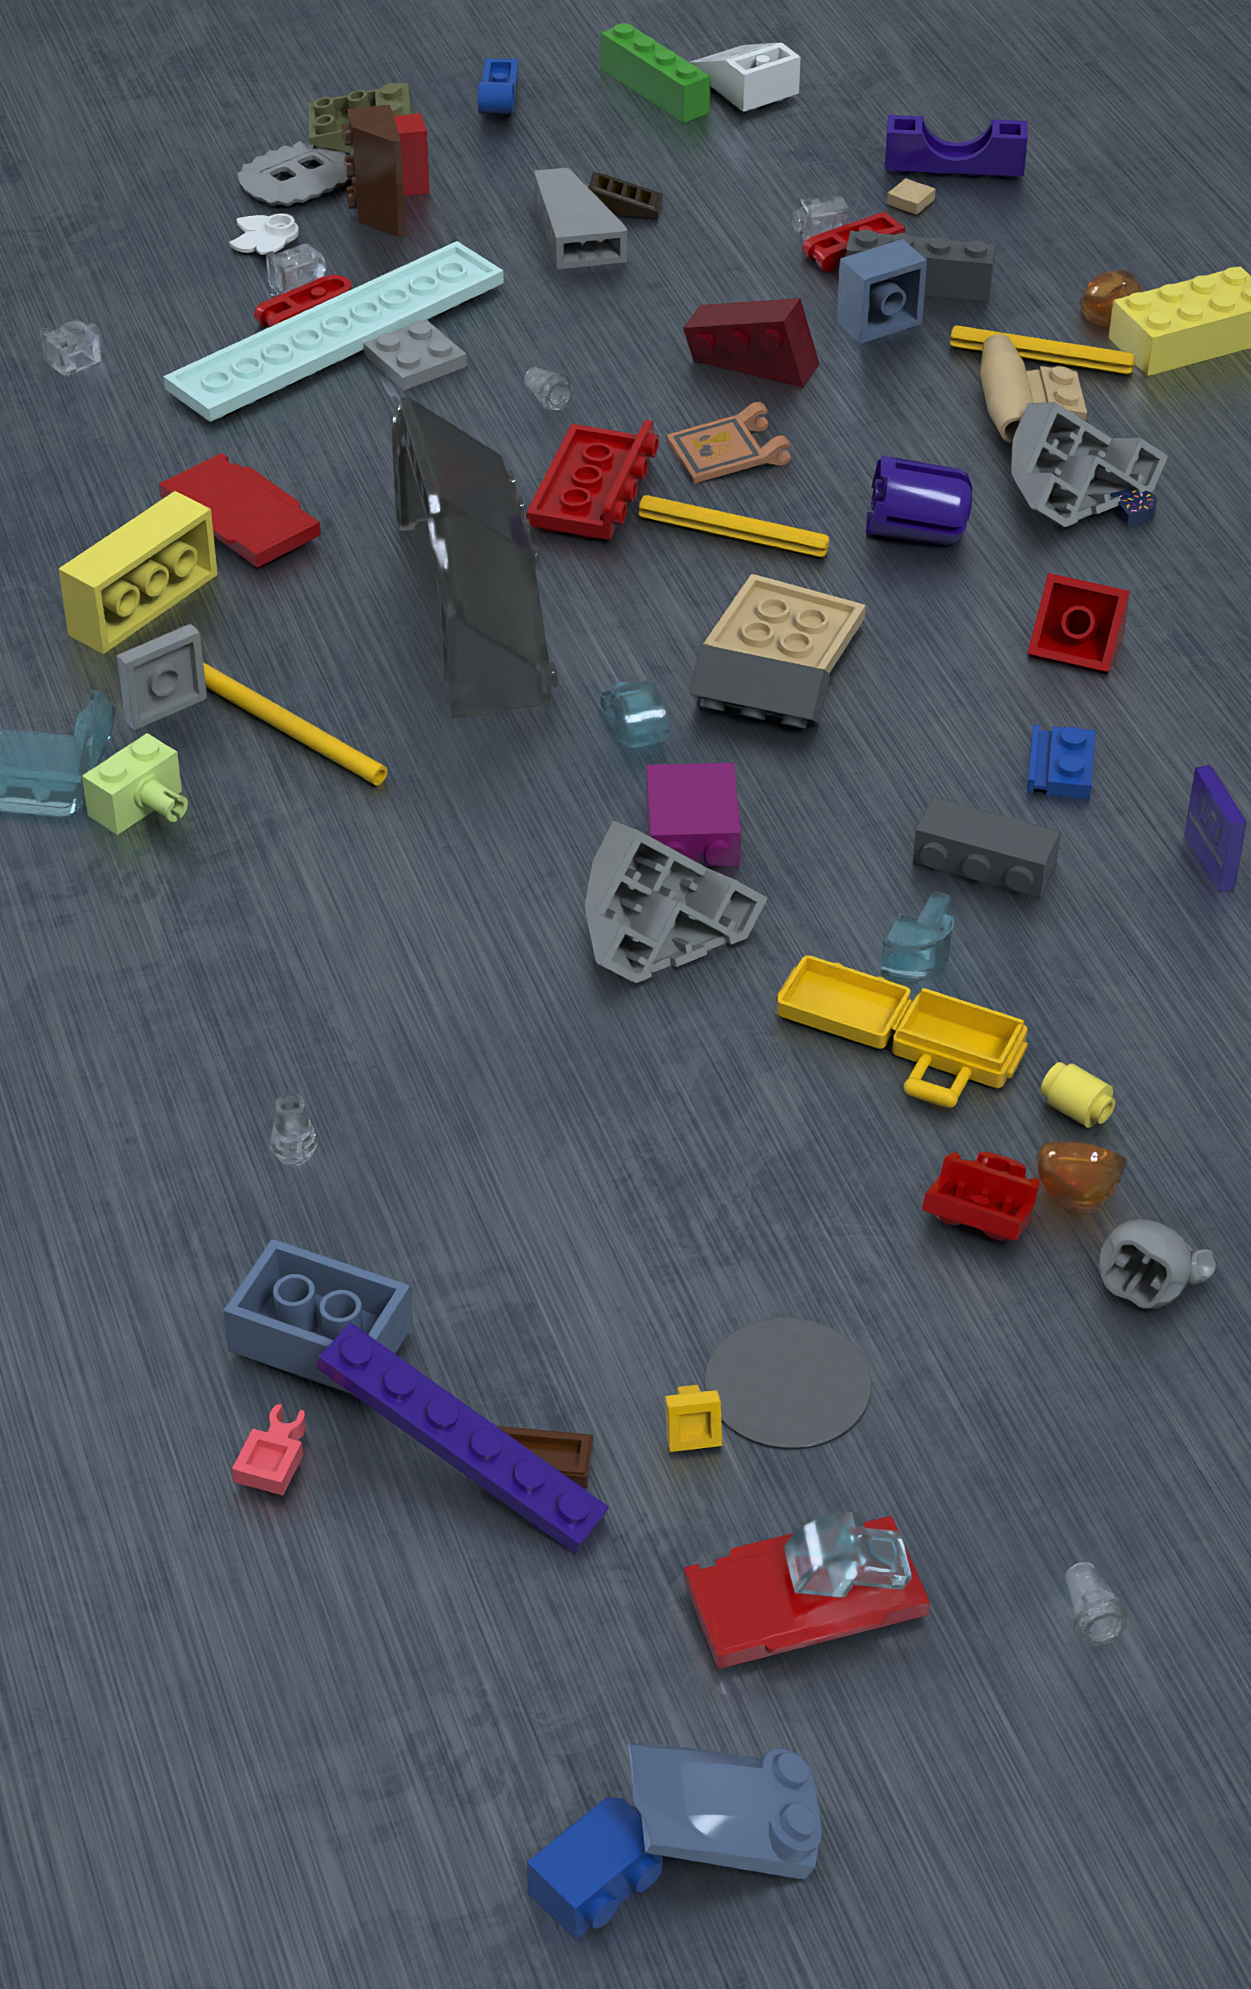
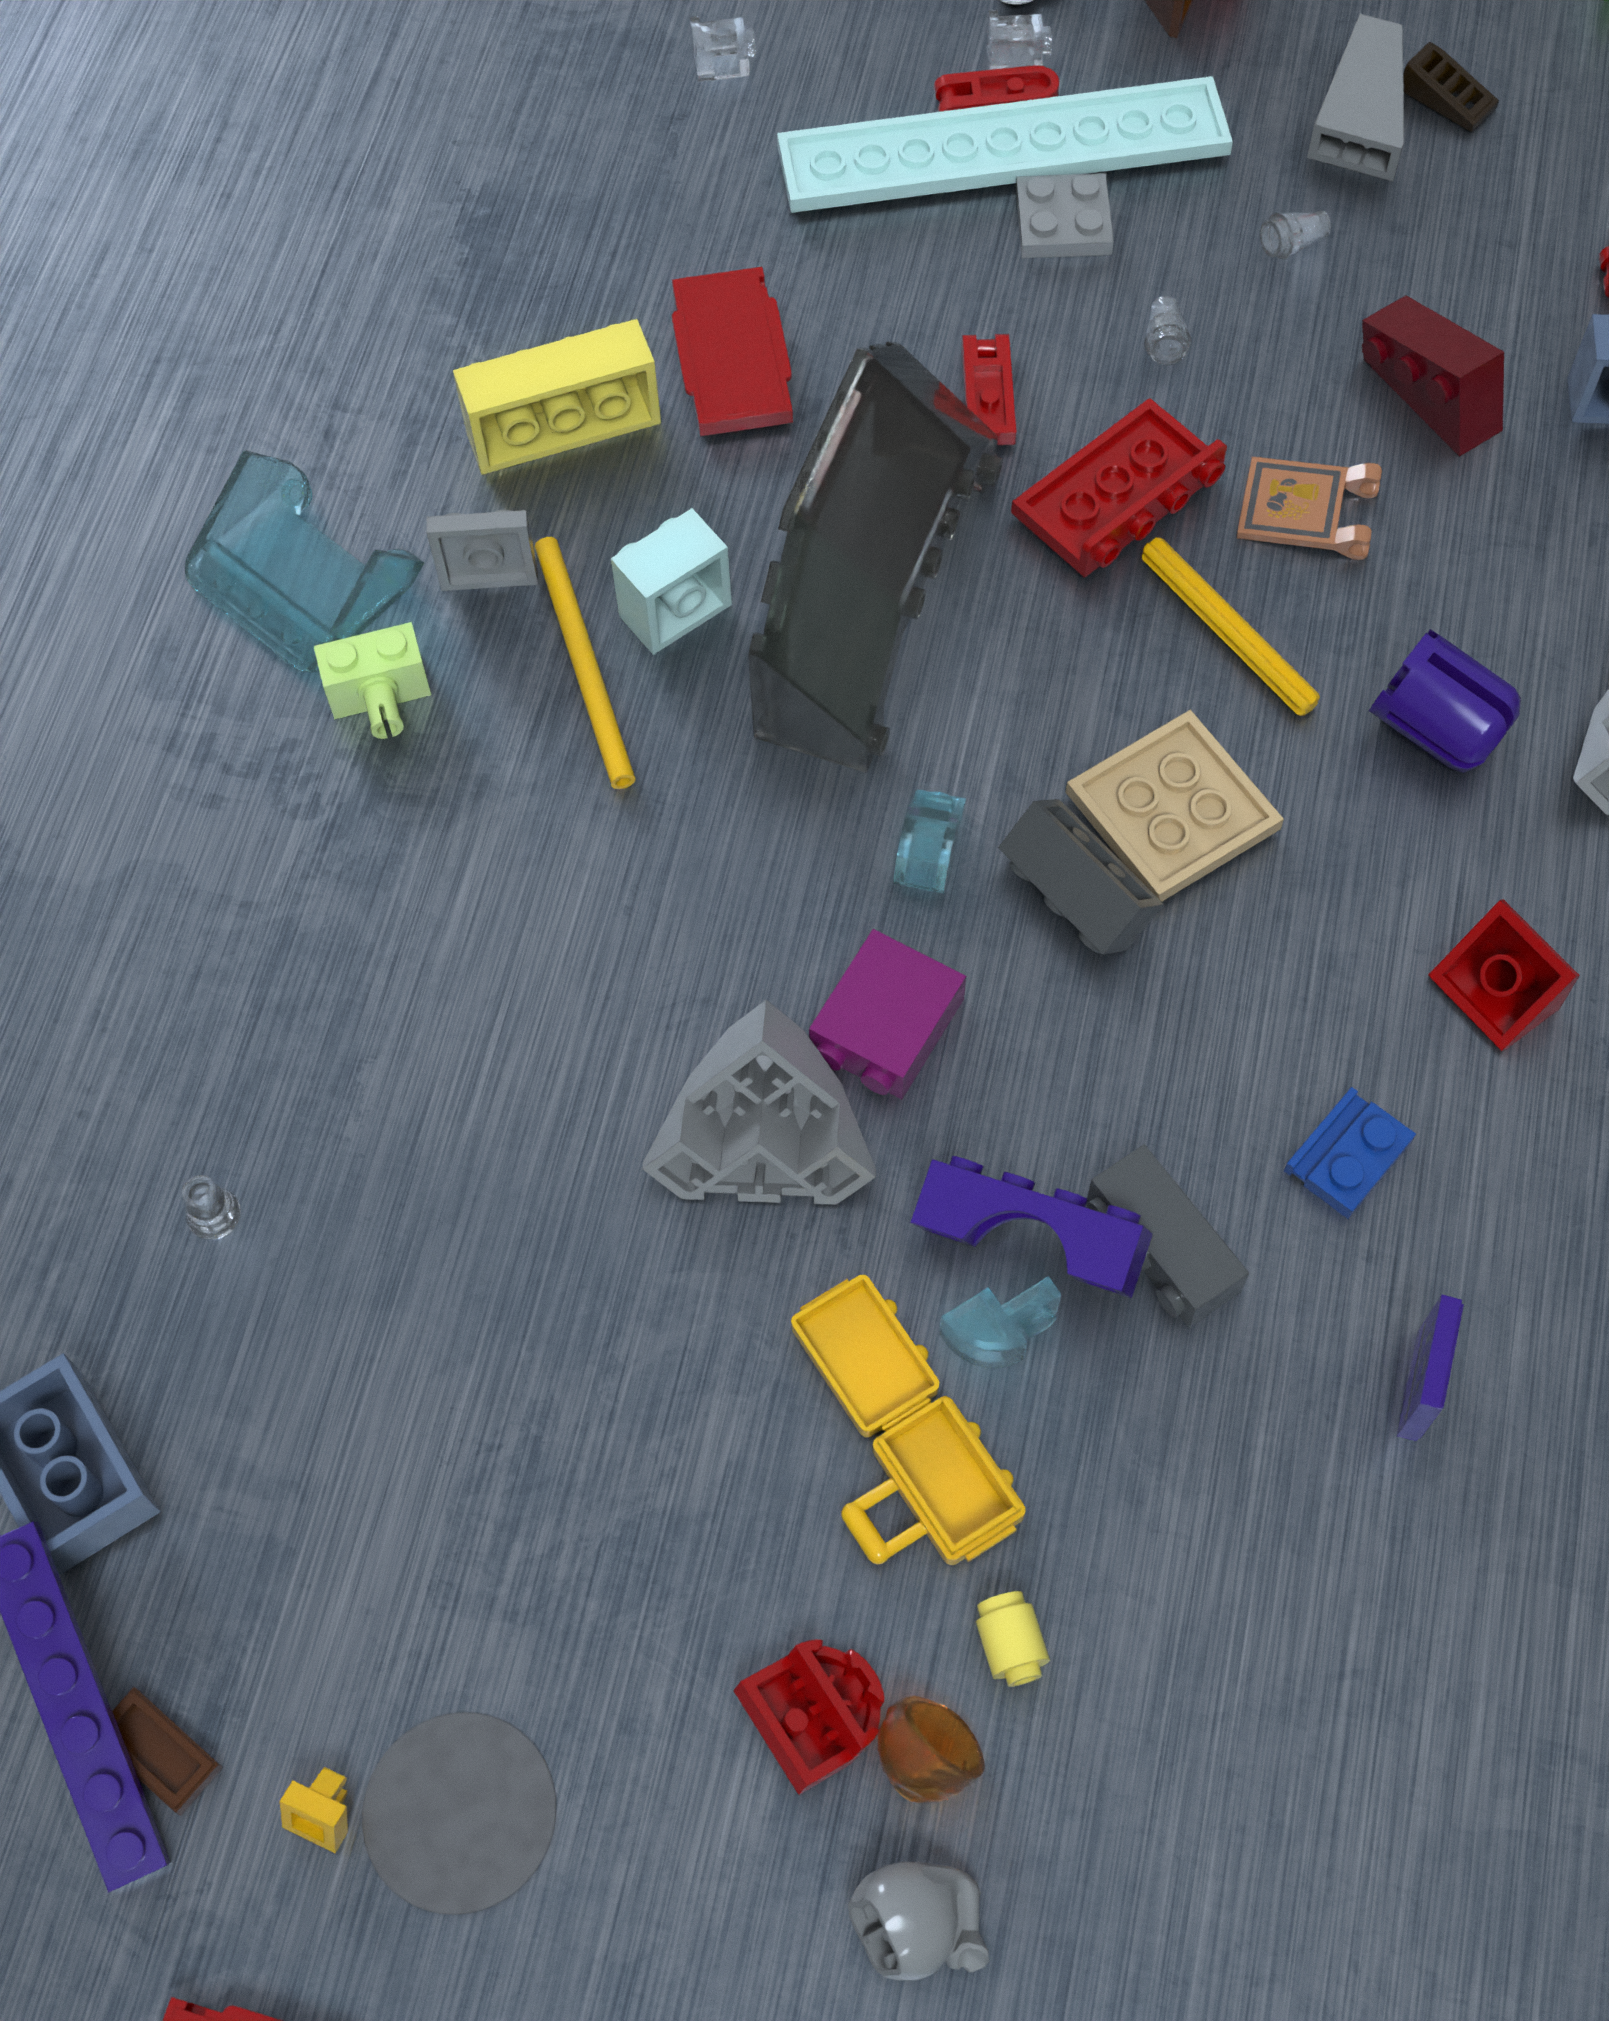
camera: 35 degrees right, 20 degrees up
none -> light aqua brick [611,508,732,655]
none -> dark purple arch [910,1156,1153,1298]
none -> clear cone [1260,210,1331,259]

